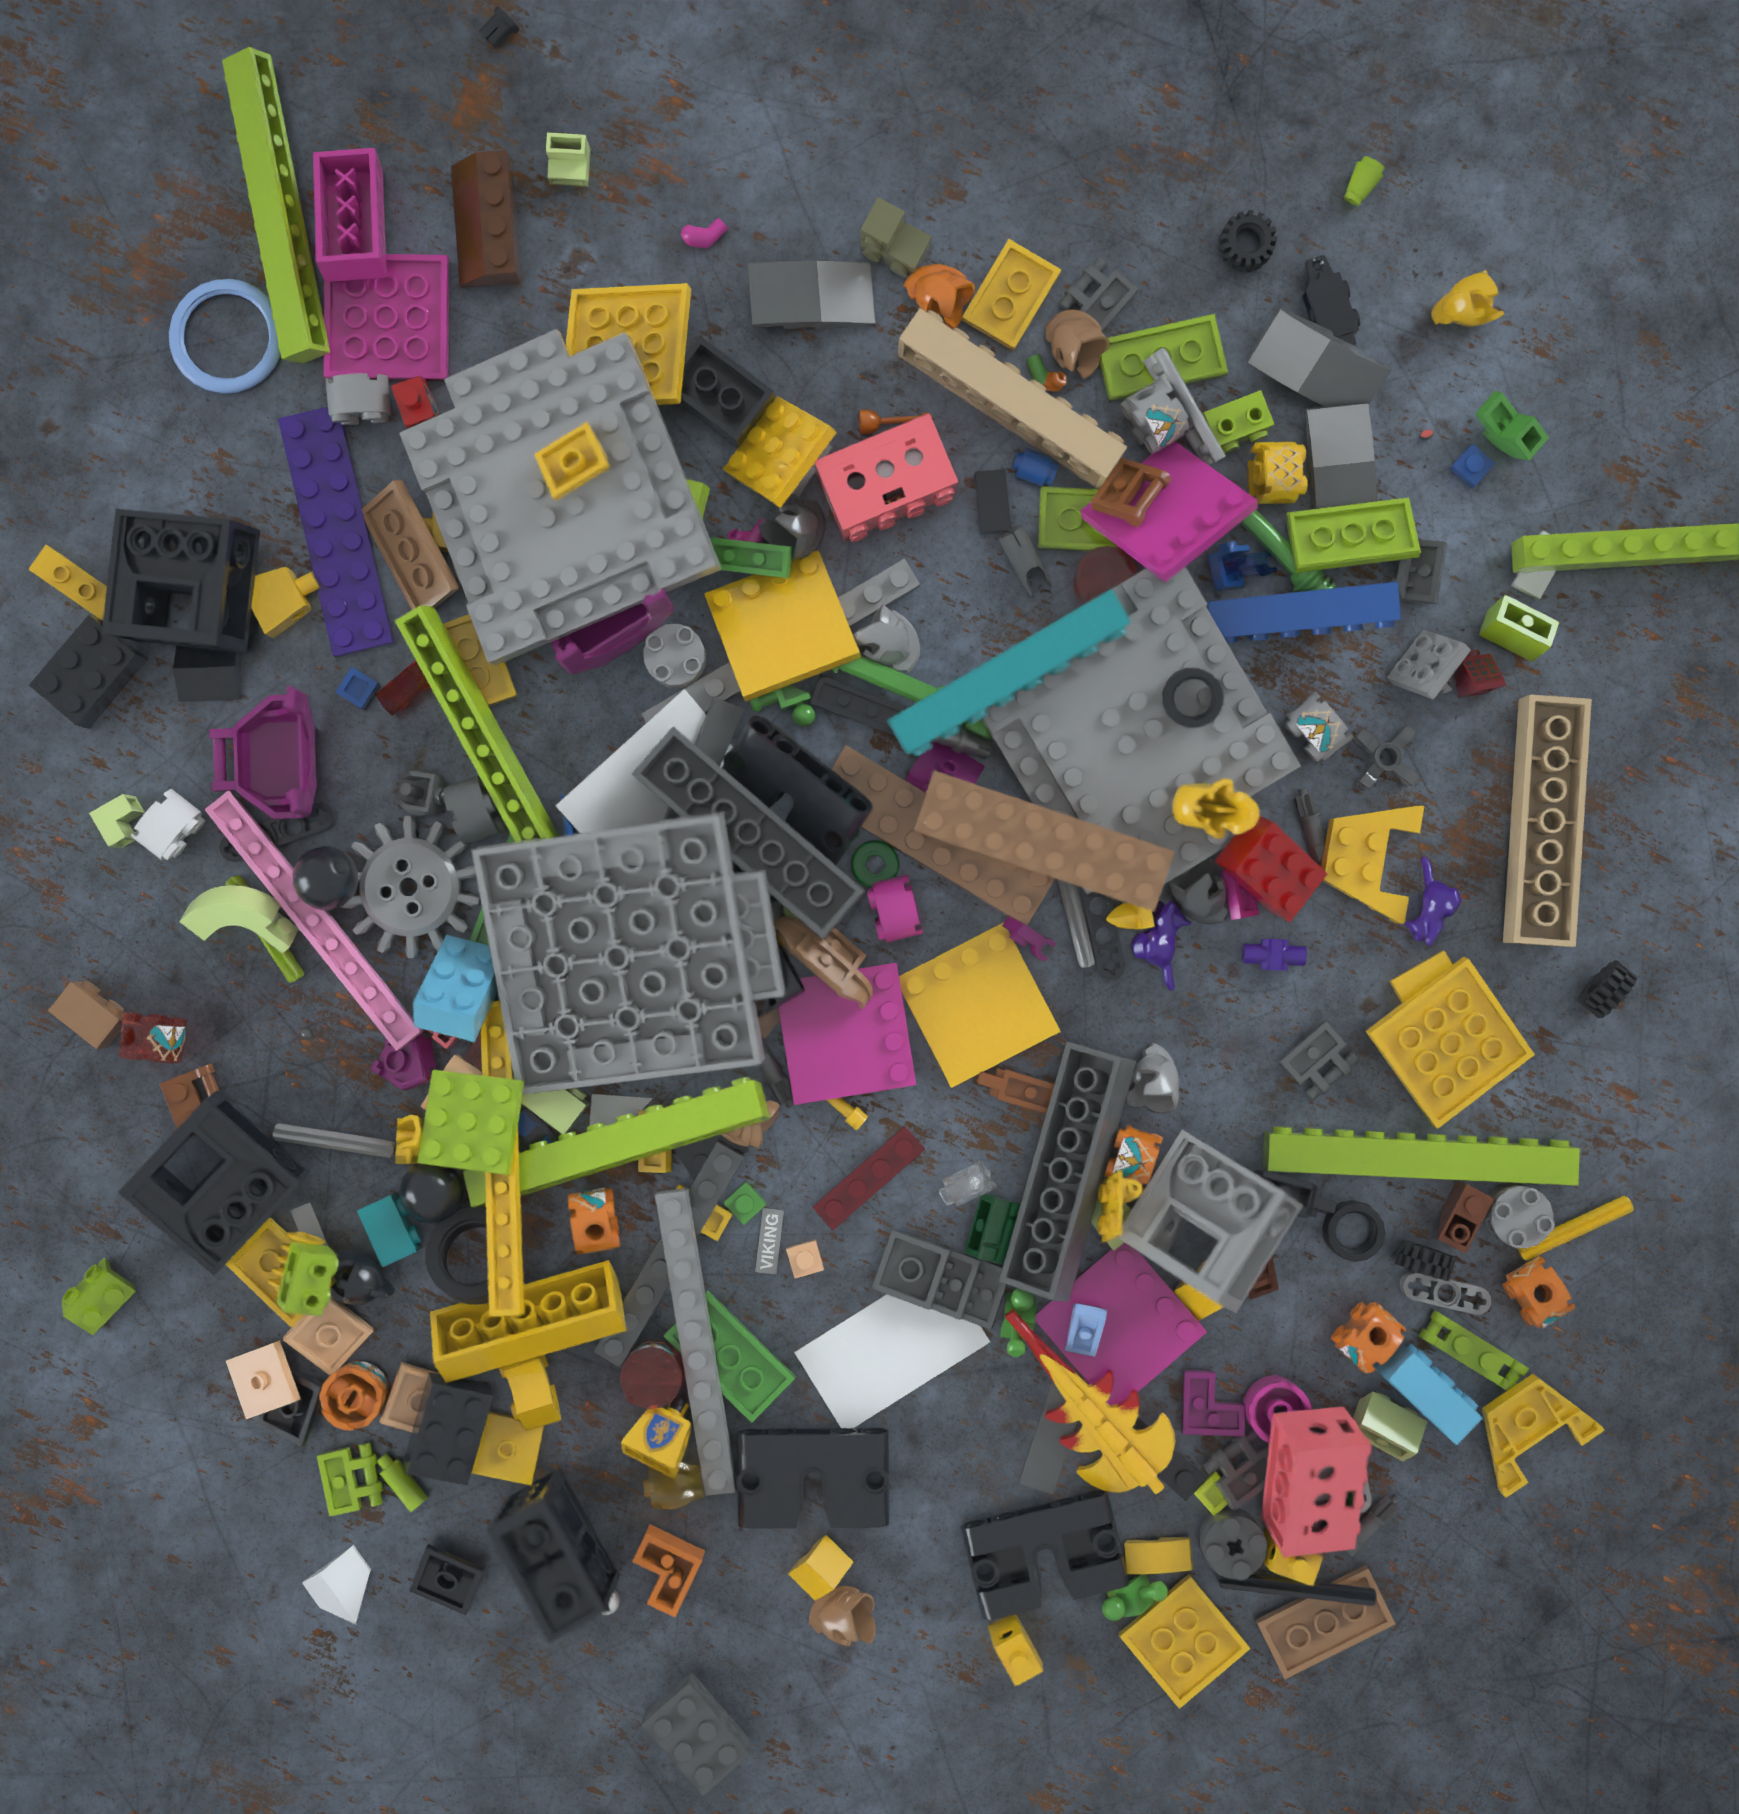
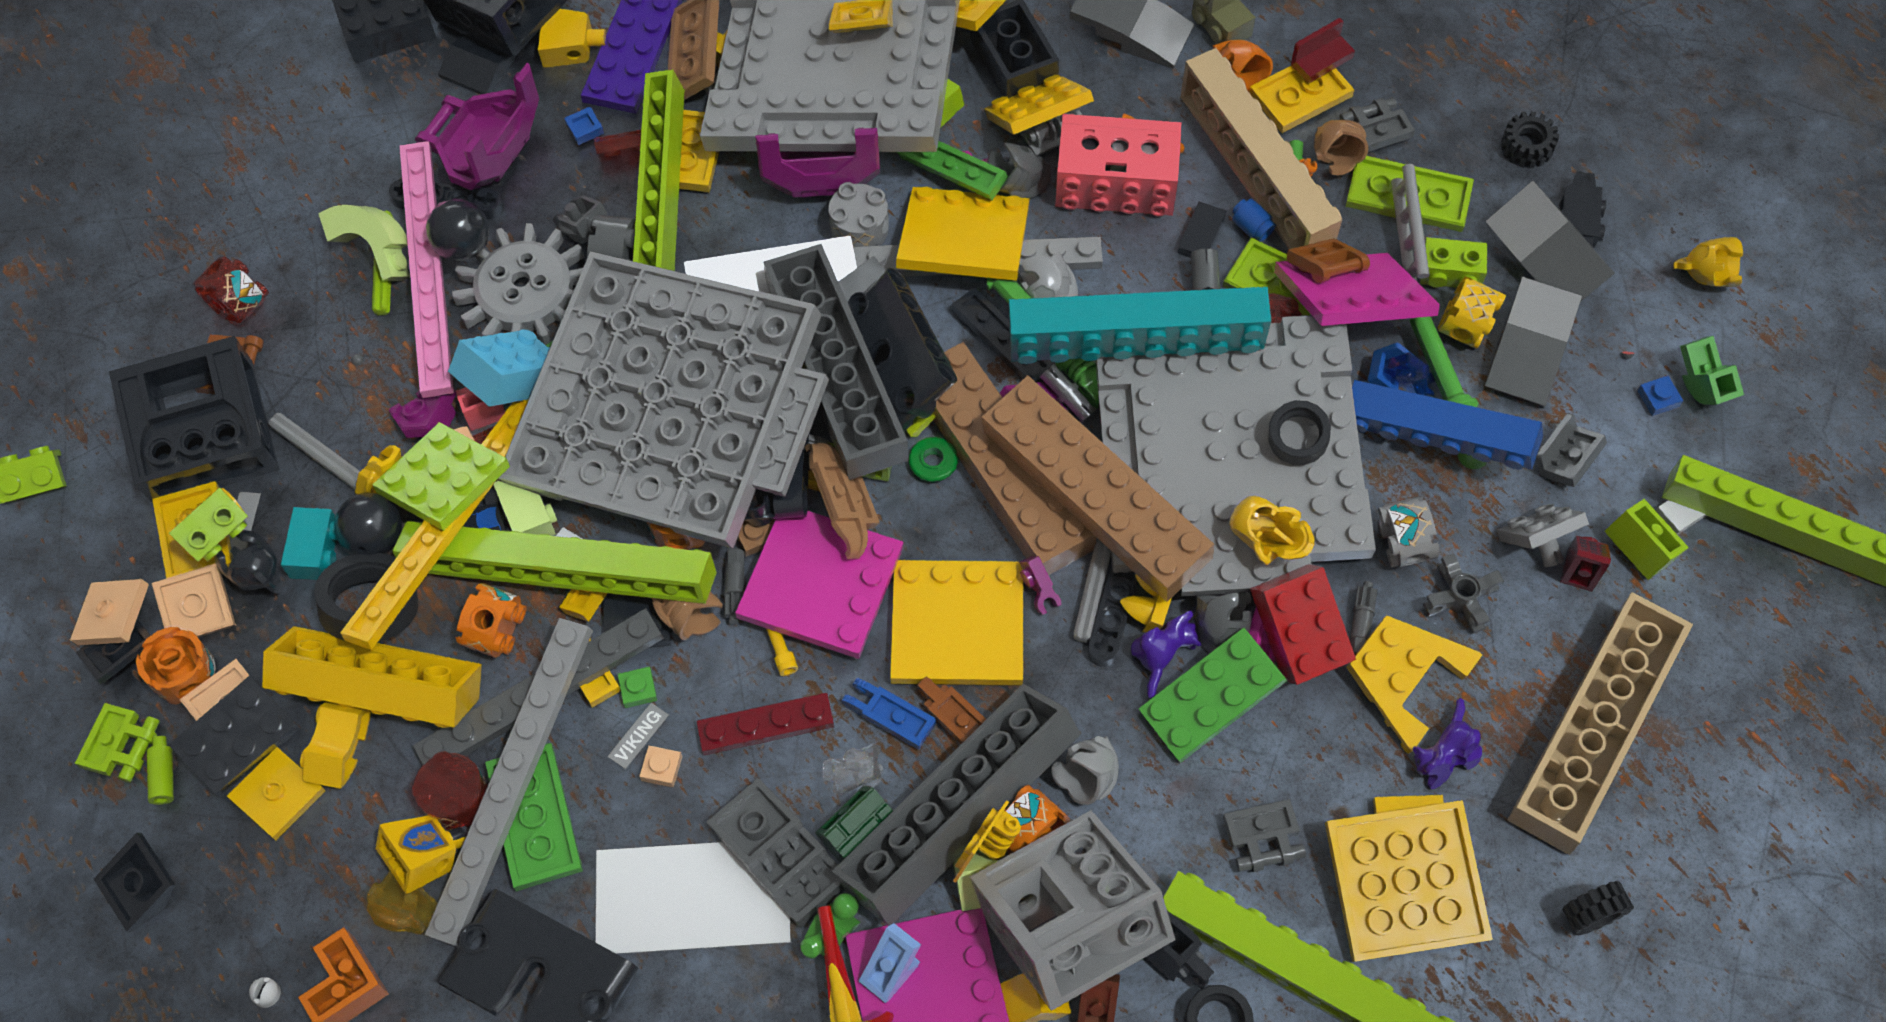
camera: 35 degrees right, 25 degrees down
medium nougat brick [48,980,129,1049] -> none
yellowish green piece [89,794,145,849] -> none
white brick [131,789,206,860] -> none
white slope [302,1545,371,1624] -> none
black piece [486,1467,620,1644] -> none
bright green piece [749,685,815,727] -> none
dark pink brick [867,874,923,943] -> none
light grey brick [1120,380,1189,454] -> none
dark purple axle [1242,939,1307,971] -> none
lime tile [1285,497,1421,573] -> none
lime cone [1344,156,1385,206] -> none
none -> blue hinge [841,678,936,750]
none -> bright green plate [1139,627,1287,763]
none -> dark red panel [1291,18,1355,84]

